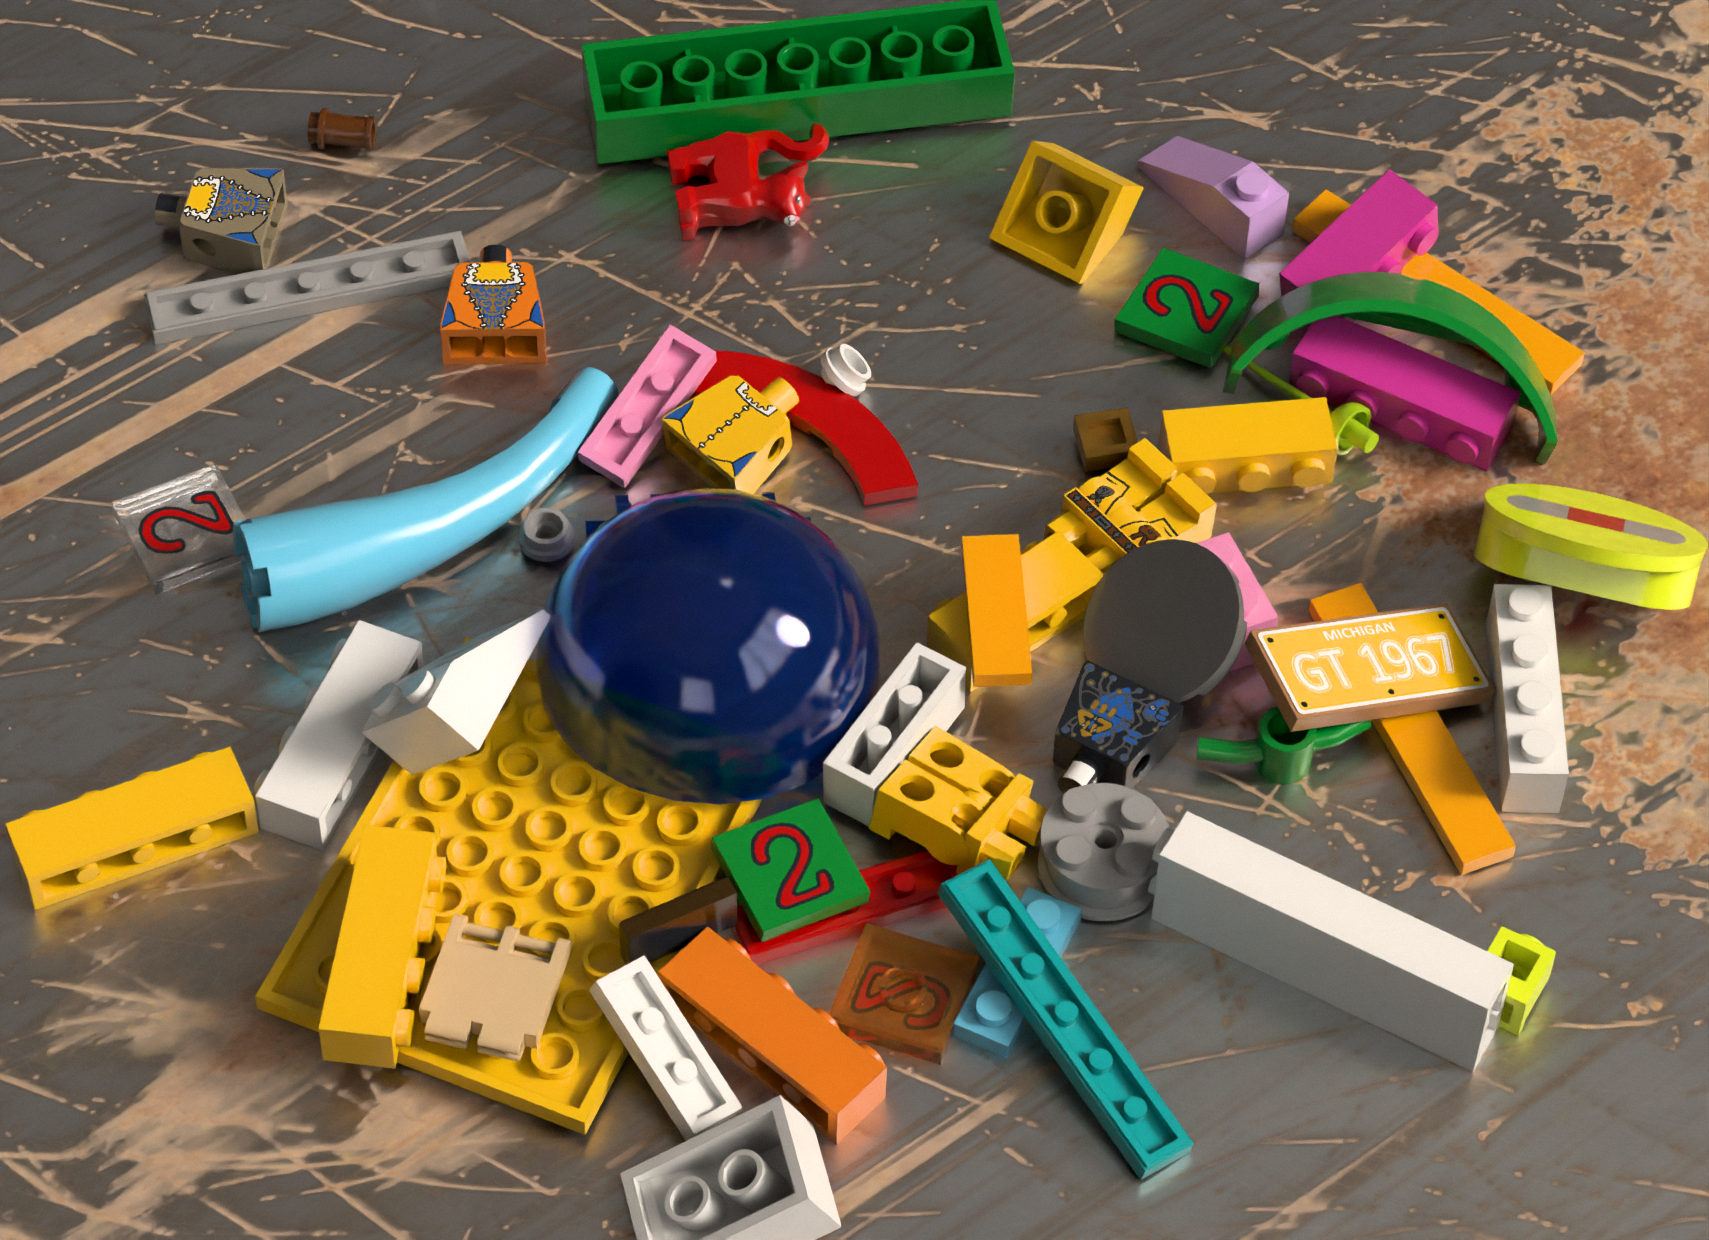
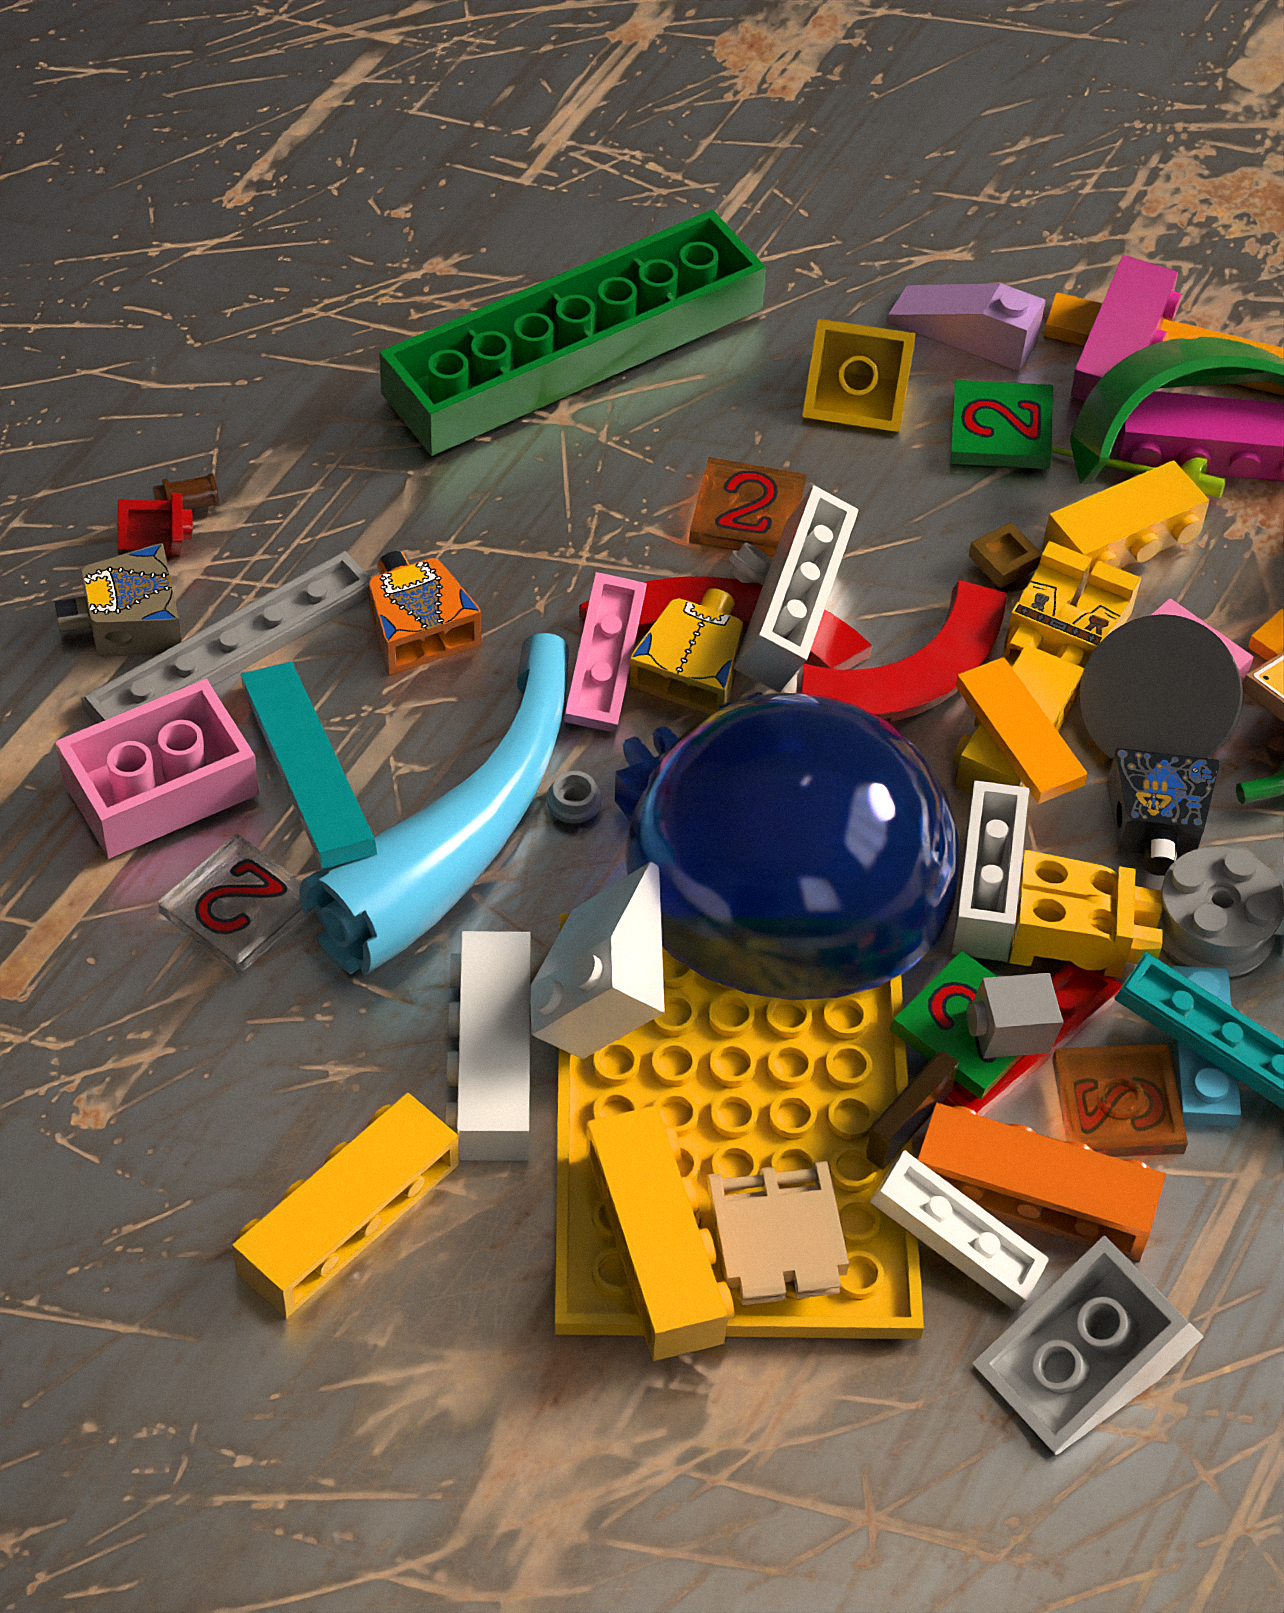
camera: 25 degrees left, 0 degrees up
red animal [666,123,829,241] -> none
none -> bright pink brick [55,678,259,859]
none -> red bracket [117,493,193,556]
none -> teal tile [240,661,377,869]
none -> clear orange tile [689,457,807,557]
none -> white brick [733,485,859,693]
none -> red tile [794,580,1007,725]
none -> light grey brick [966,973,1064,1058]

